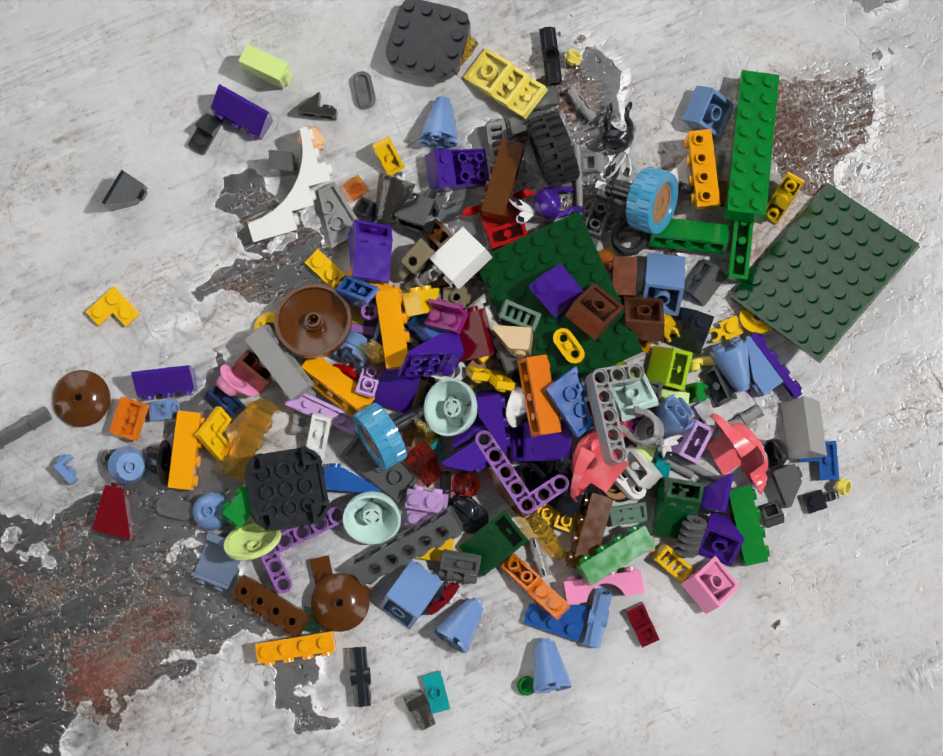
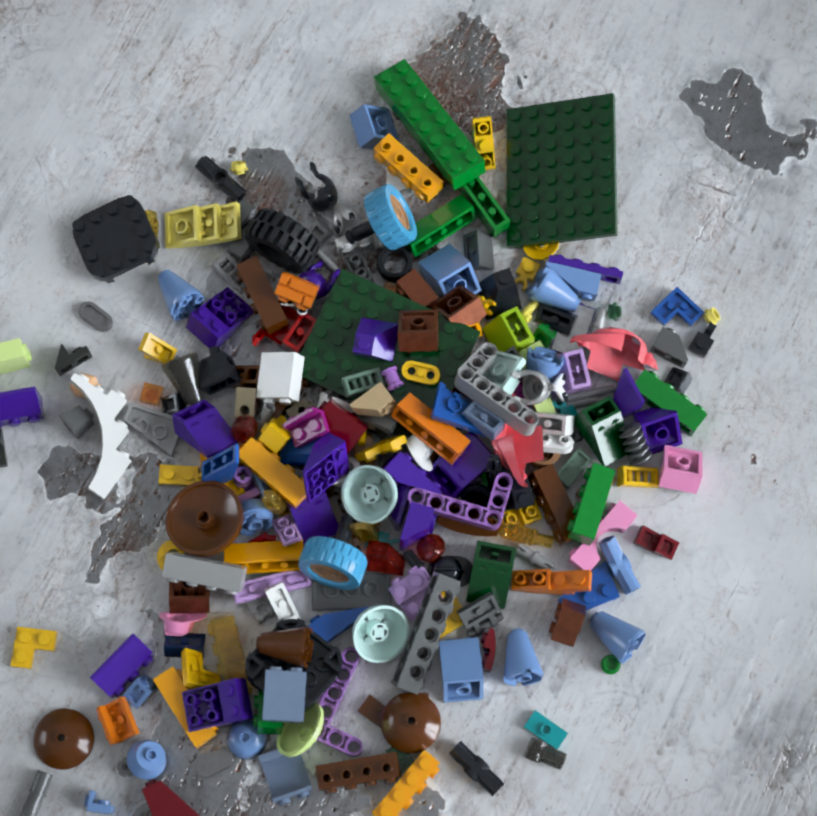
camera: 45 degrees left, 10 degrees down
black piece [146,440,171,487] -> none
light grey pin [565,86,597,124] -> none
black hair [762,438,788,469] -> none
light grey slope [781,396,827,459] -> none
none -> dark purple slope [182,678,253,732]
none -> clear red head [231,414,258,444]
none -> reddish brown cone [256,627,314,668]
none -> sand blue panel [262,667,307,724]
none -> orange brick [274,272,320,310]
none -> medium lavender bush [381,366,404,391]
none -> sand blue slope [462,401,506,441]
none -> copper brick [548,598,586,647]
none -> clear green plate [608,302,622,321]

